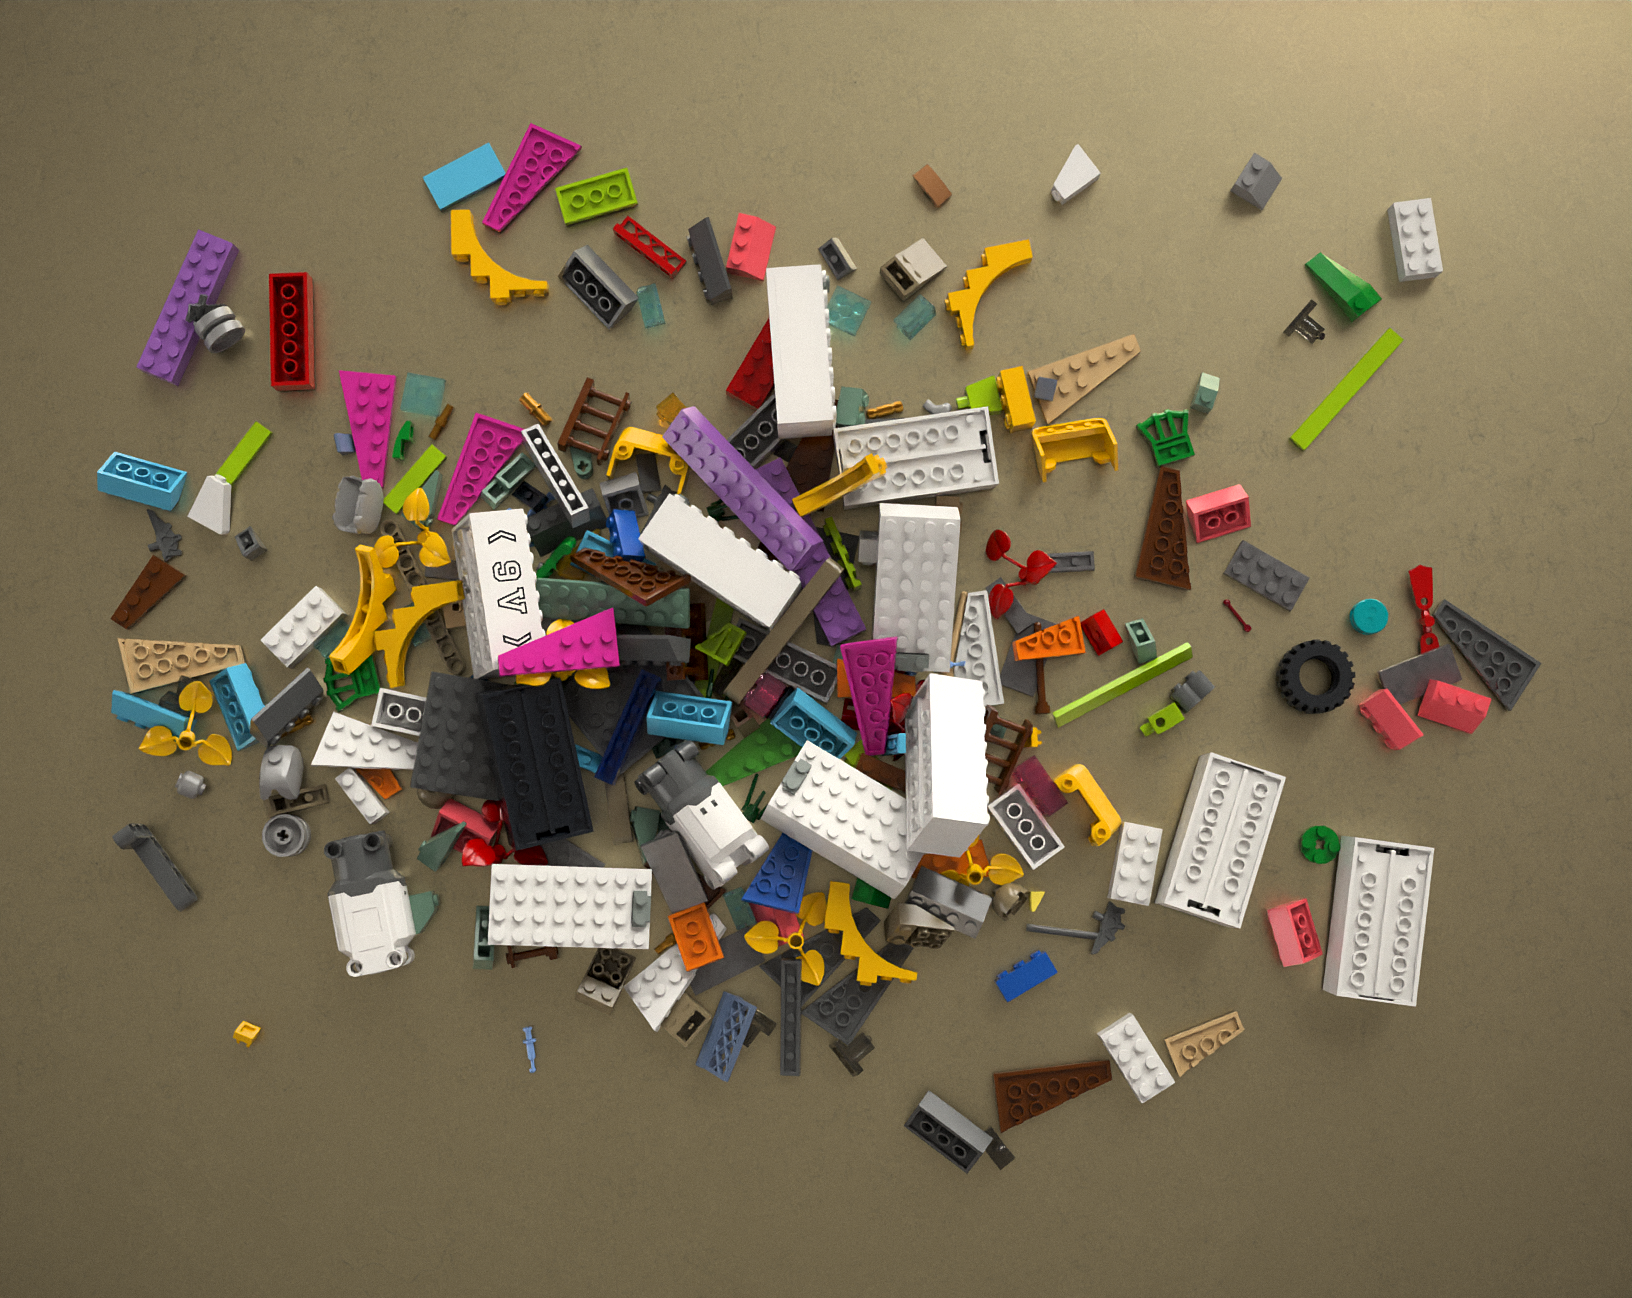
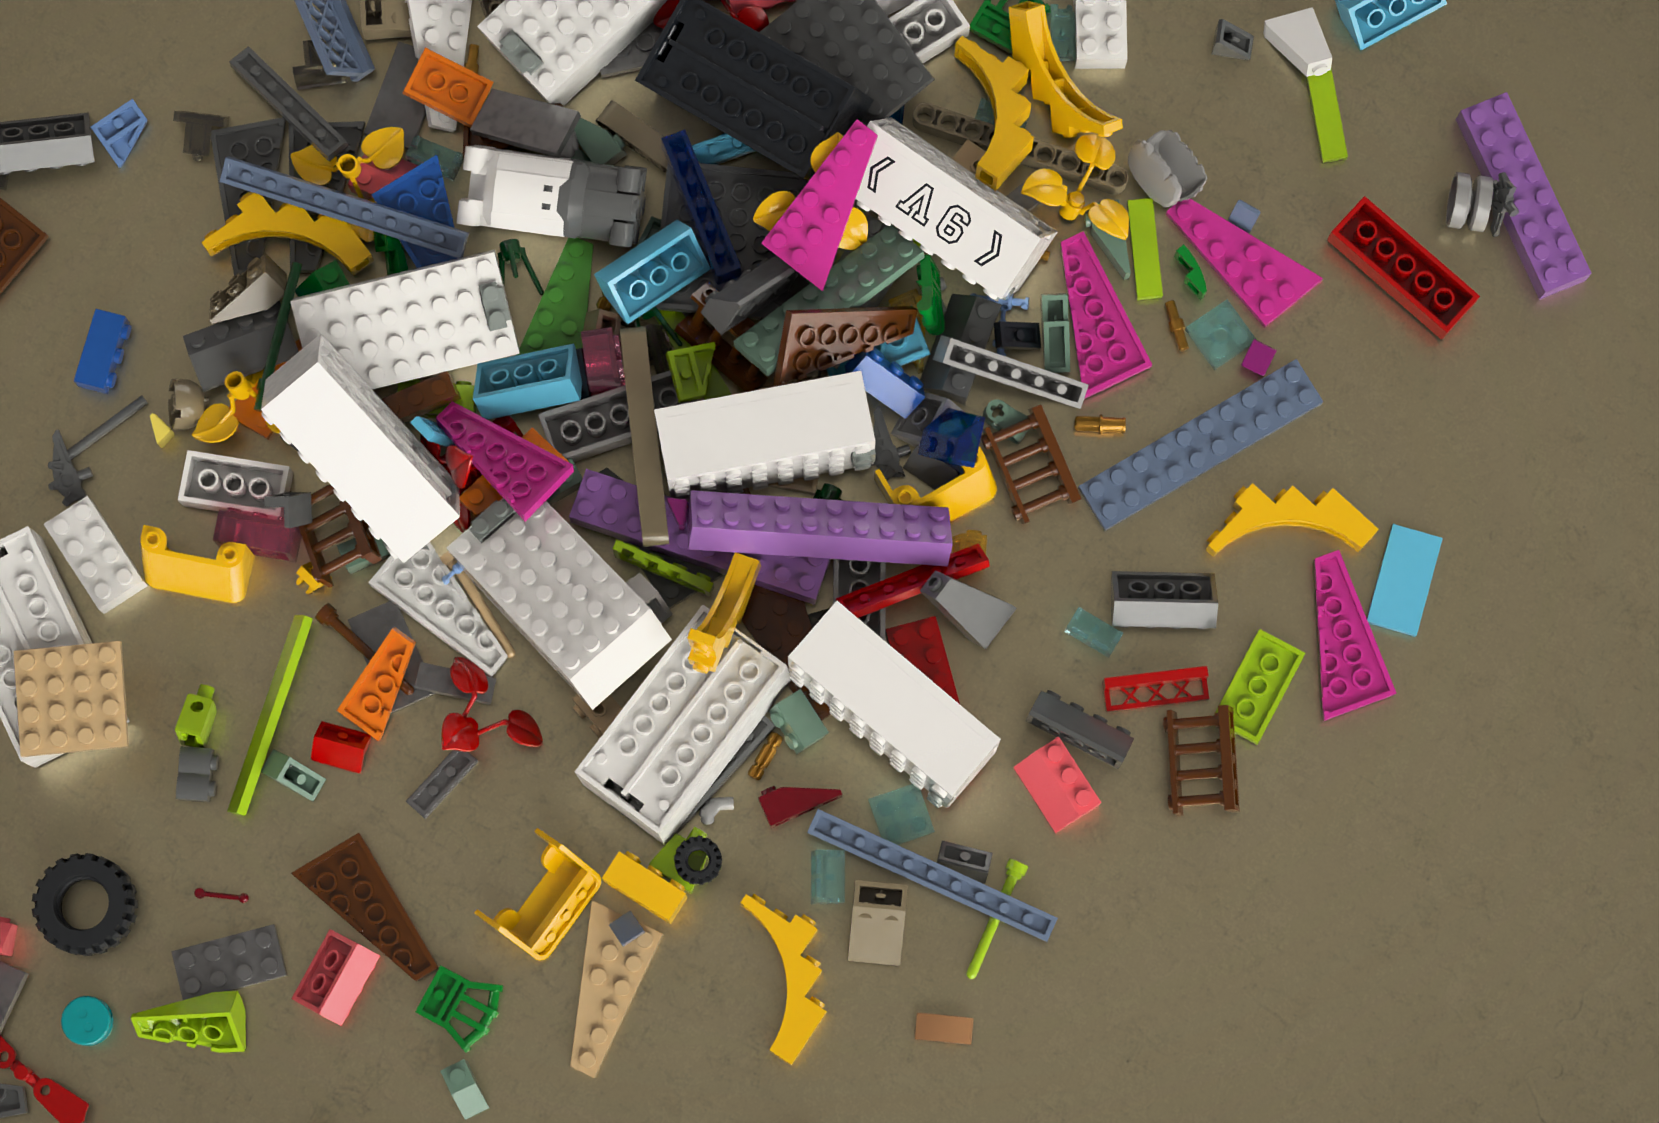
camera: 135 degrees right, 5 degrees down
none -> tan plate [14,641,129,757]
none -> medium blue wing [91,99,148,168]
none -> lime wedge [130,991,246,1053]
none -> sand blue plate [220,156,469,258]
none -> dark green bar [254,262,302,412]
none -> dark grey panel [264,492,312,528]
none -> green slope [373,231,408,275]
none -> magenta slope [667,498,688,530]
none -> black tyre [674,836,722,885]
none -> dark red slope [758,786,843,829]
none -> sand blue plate [807,809,1058,942]
none -> red plate [836,543,990,618]
none -> clear blue slope [918,408,986,468]
none -> slope [920,570,1017,649]
none -> lime piece [966,858,1028,979]
none -> sand blue plate [1078,359,1323,531]
none -> reddish brown fence [1163,705,1240,816]
none -> magenta slope [1241,339,1277,376]

